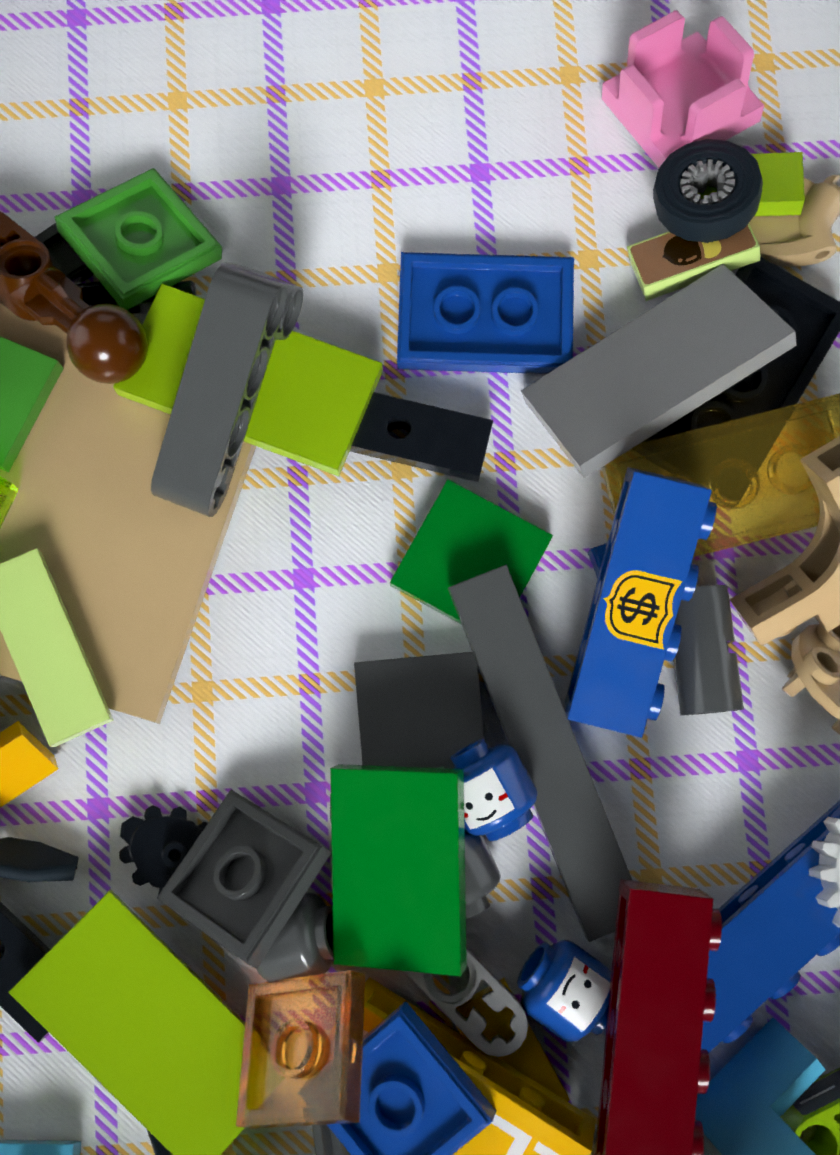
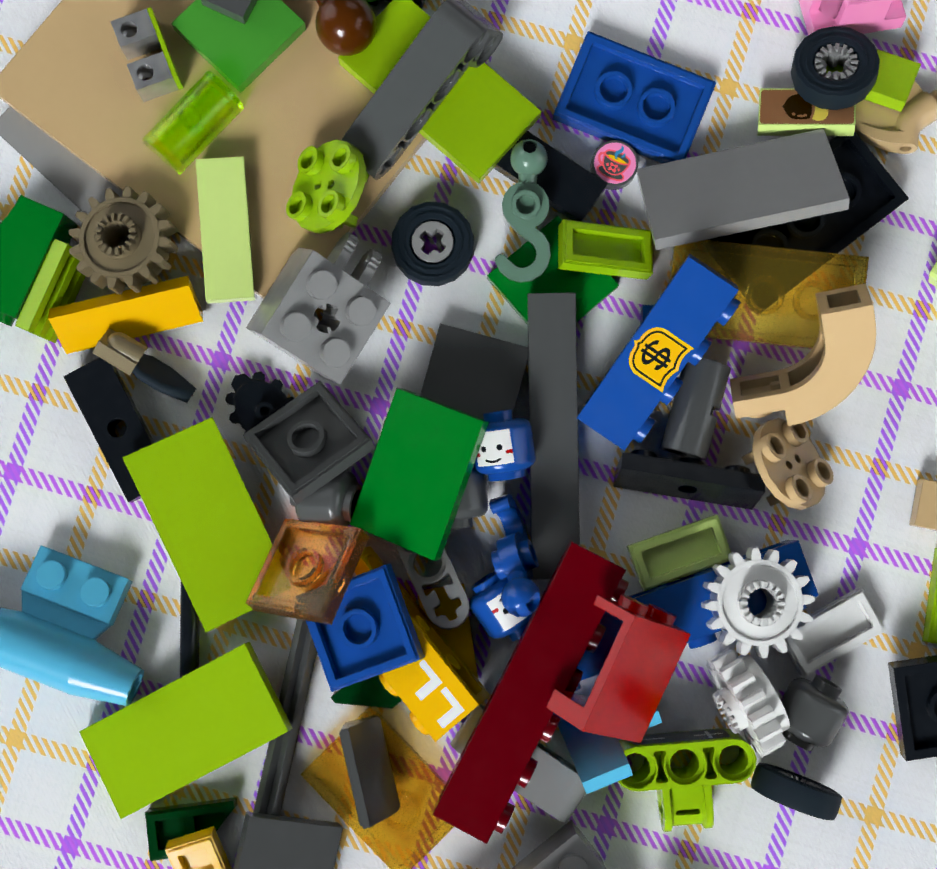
camera: 20 degrees right, 5 degrees up
none -> light grey hinge [246,232,391,385]
none -> lime plate [286,139,369,234]
none -> black bush [391,202,475,286]
none -> blue piece [489,494,541,617]
none -> sand green piece [495,139,551,283]
none -> red panel [546,594,691,743]
none -> lime tile [558,219,653,280]
none -> tile [590,140,638,190]
none -> black tile [613,449,765,510]
none -> yellowish green tile [626,515,731,591]

